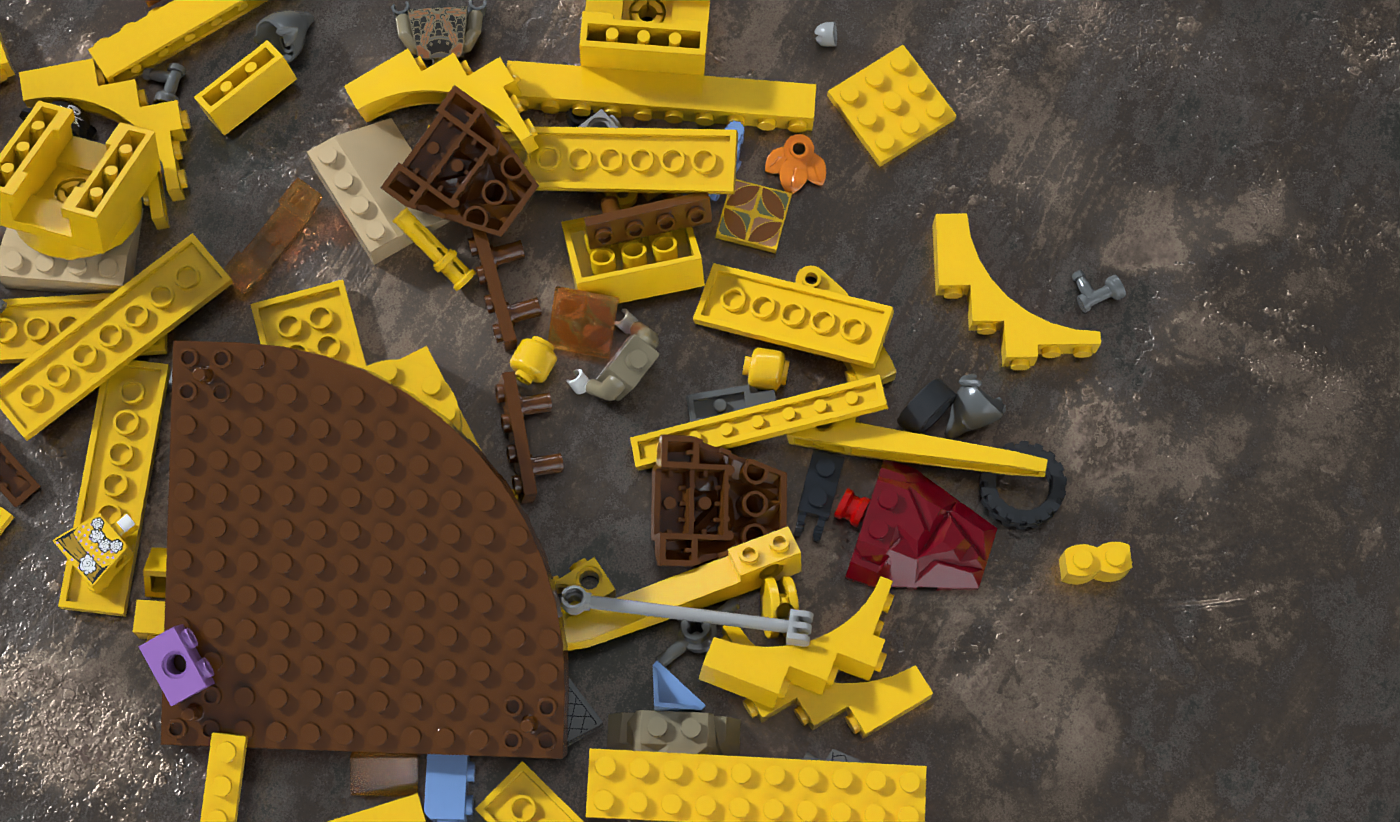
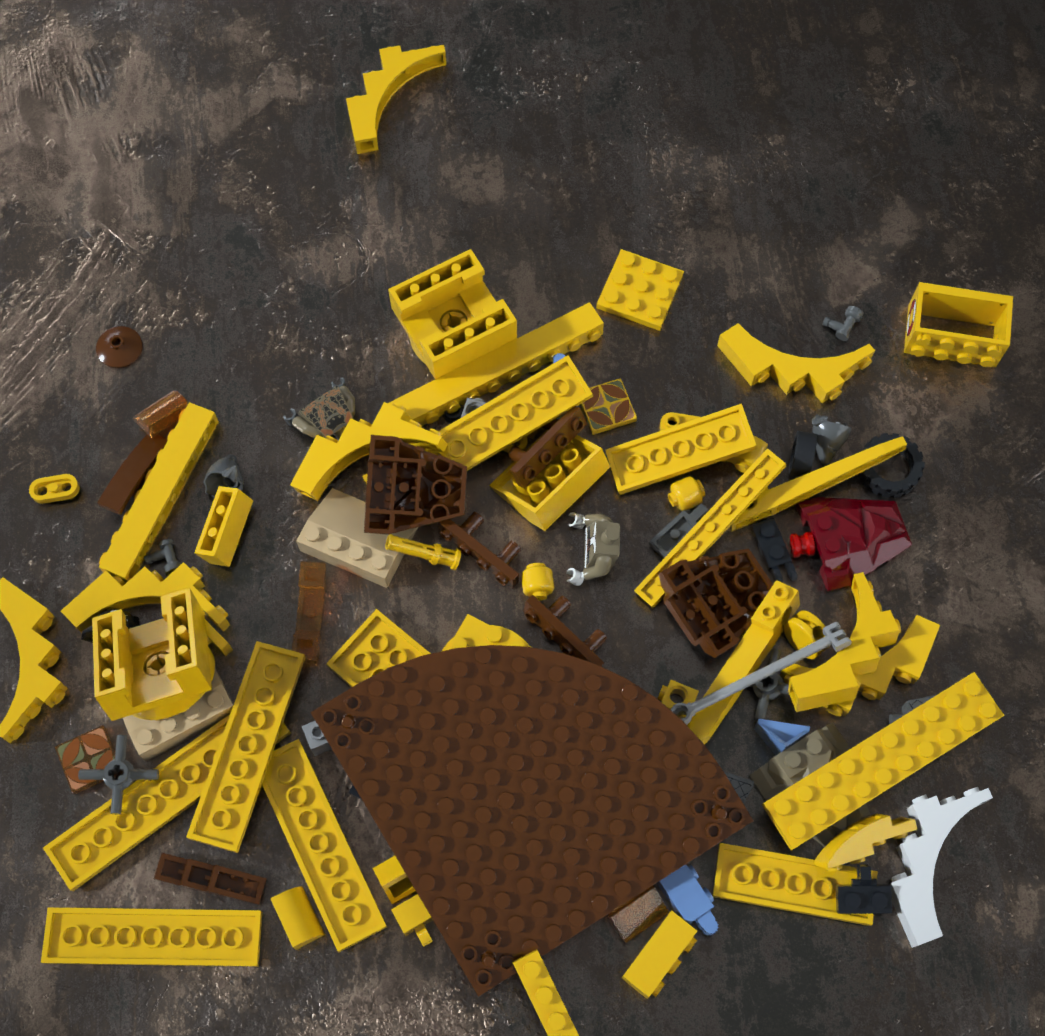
camera: 30 degrees left, 5 degrees down
torso [53,513,139,594] -> none
medium lavender brick [138,624,215,706] -> none
clear orange tile [548,286,619,359] -> none
orange plate [765,134,826,195] -> none
light grey hinge [814,22,837,47] -> none
yellow brick [1059,542,1133,585] -> none
none -> yellow brick [270,886,325,950]
none -> yellow hose [904,282,1013,367]

